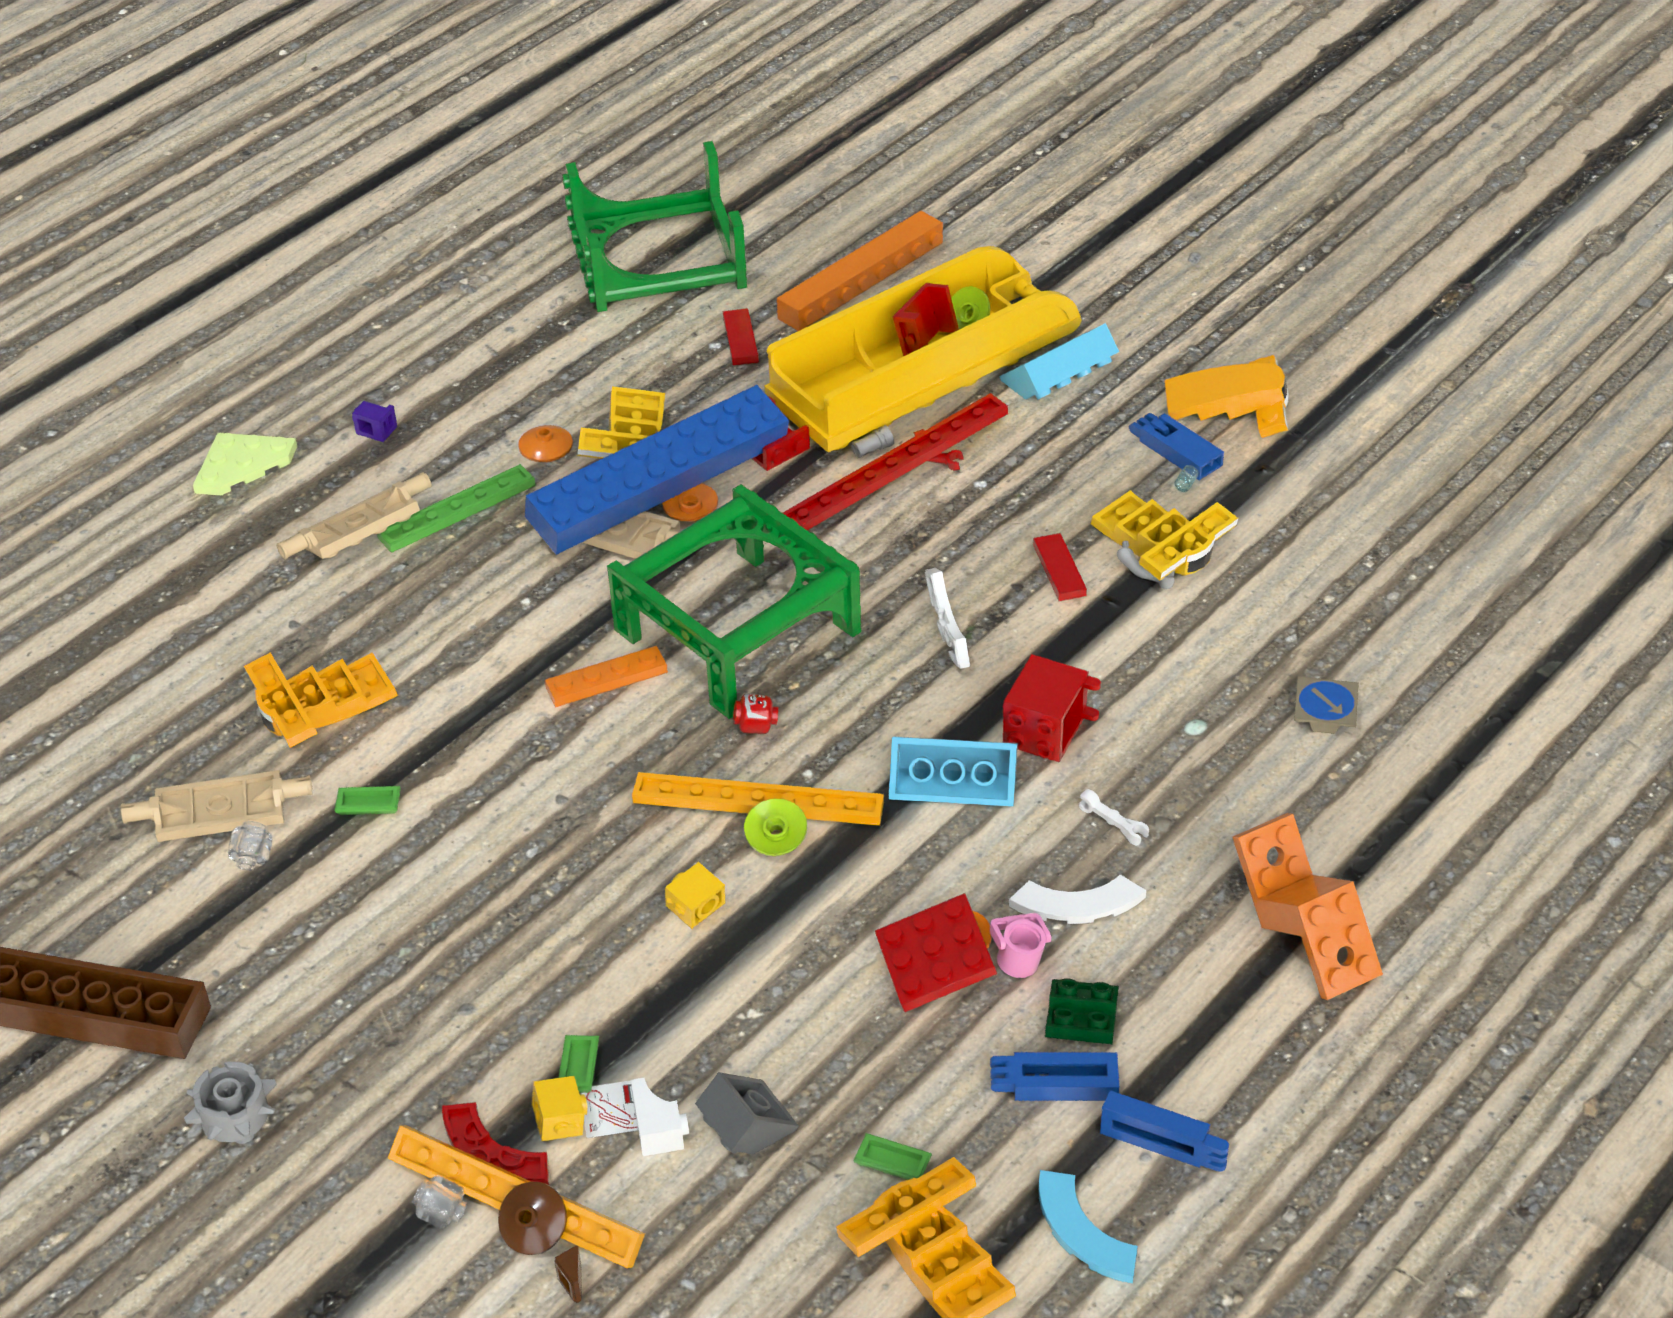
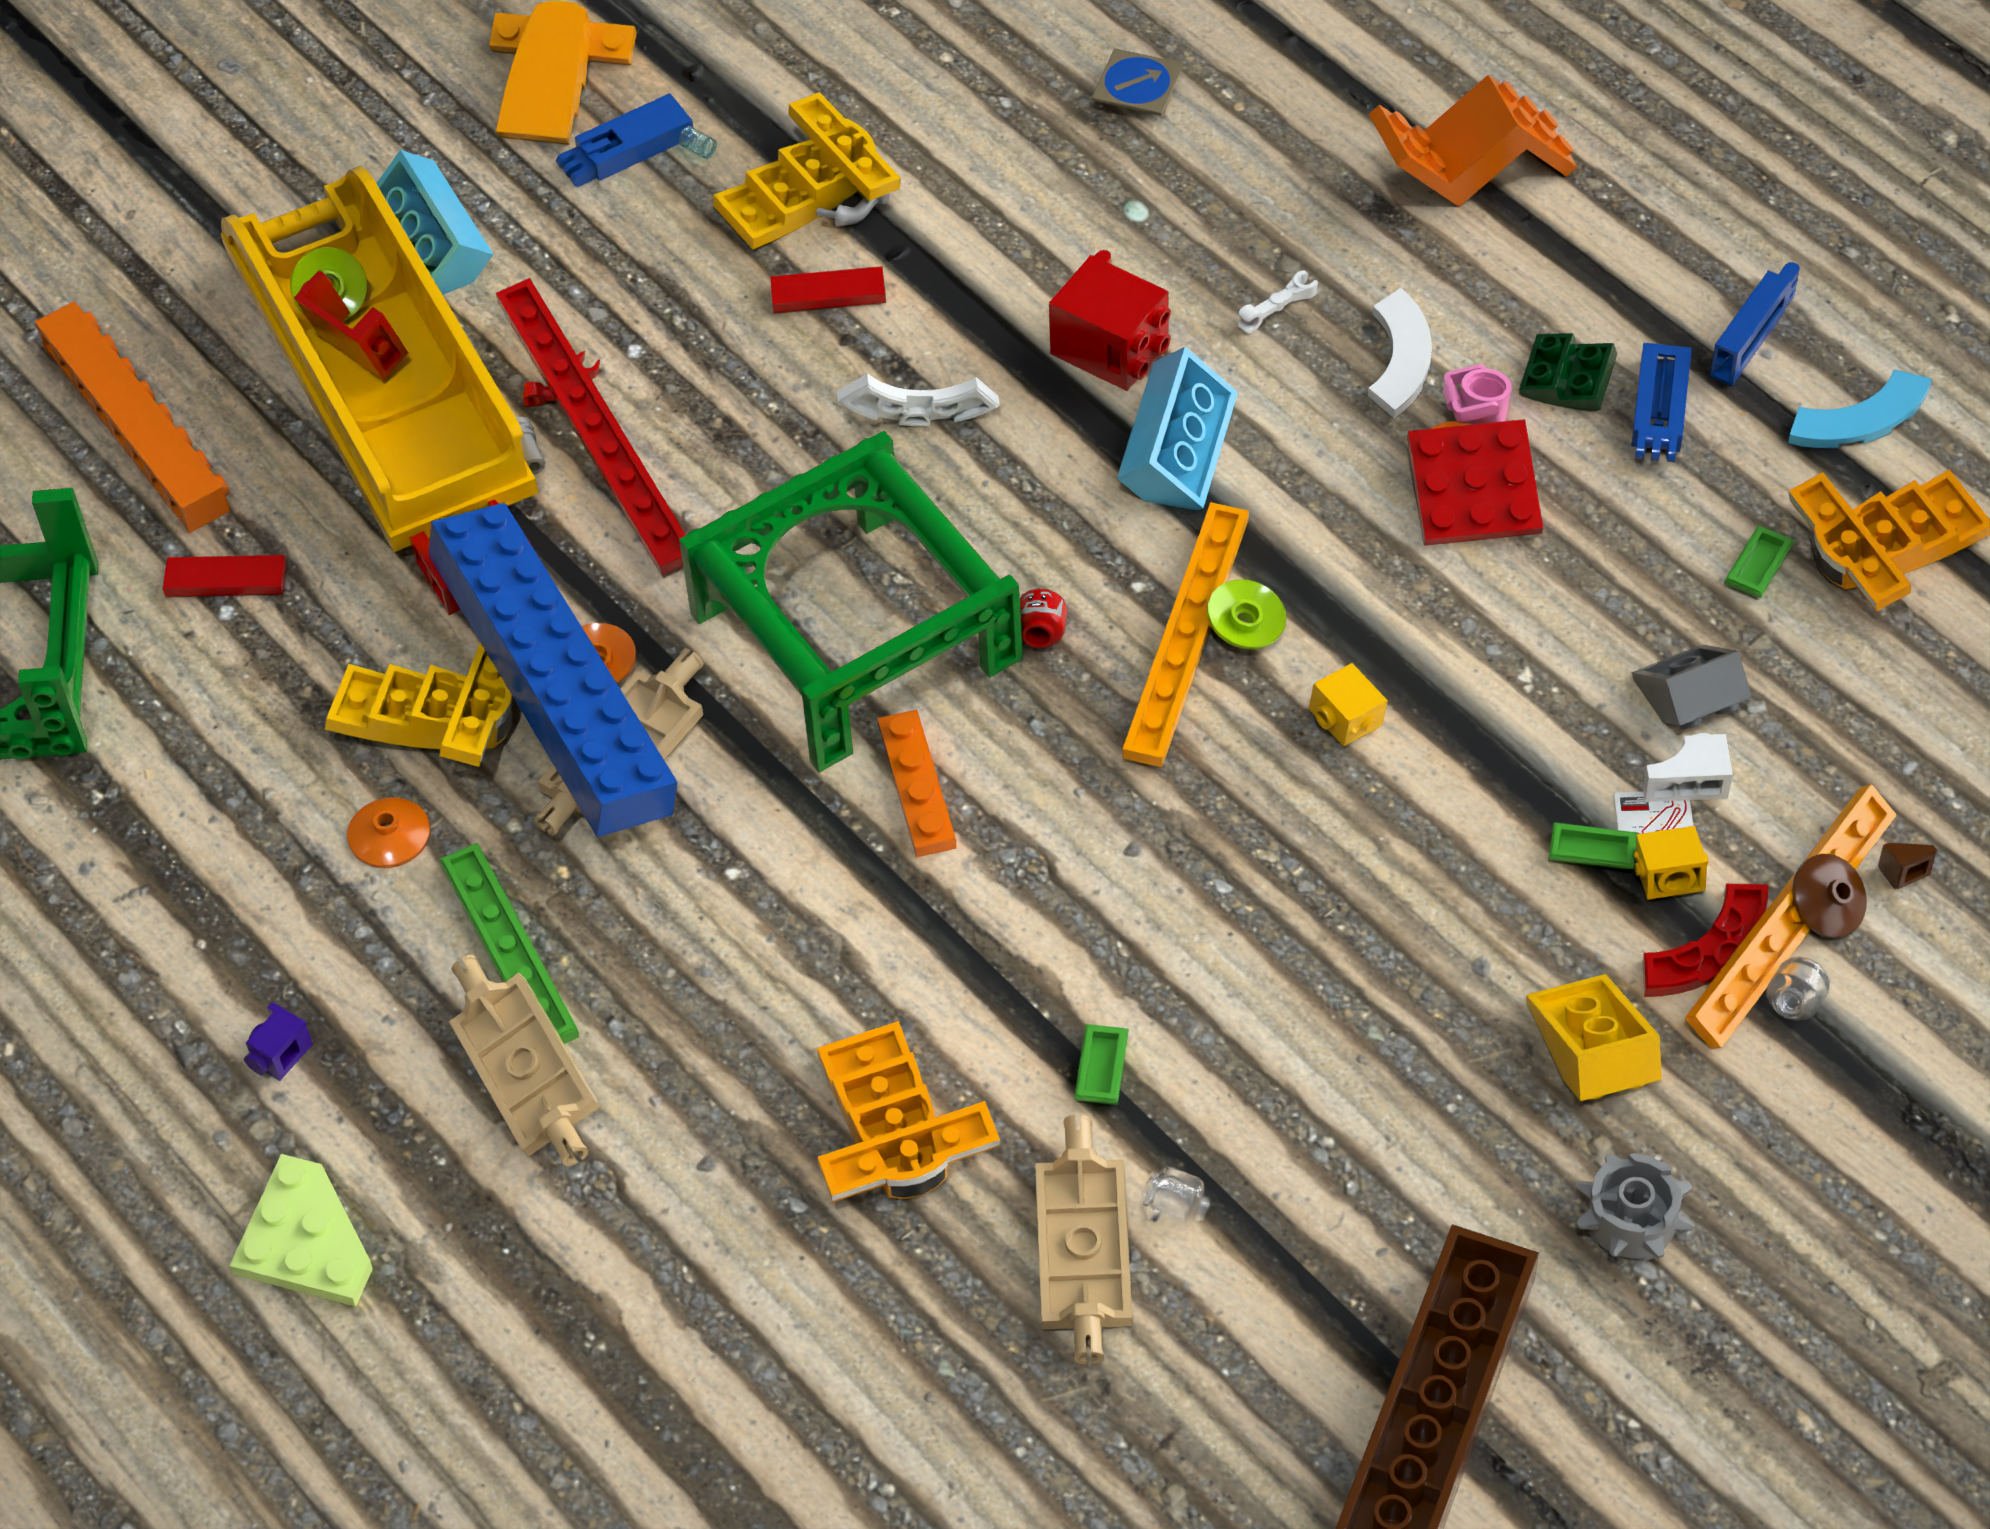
camera: 80 degrees left, 10 degrees up
none -> yellow slope [1526,974,1662,1101]

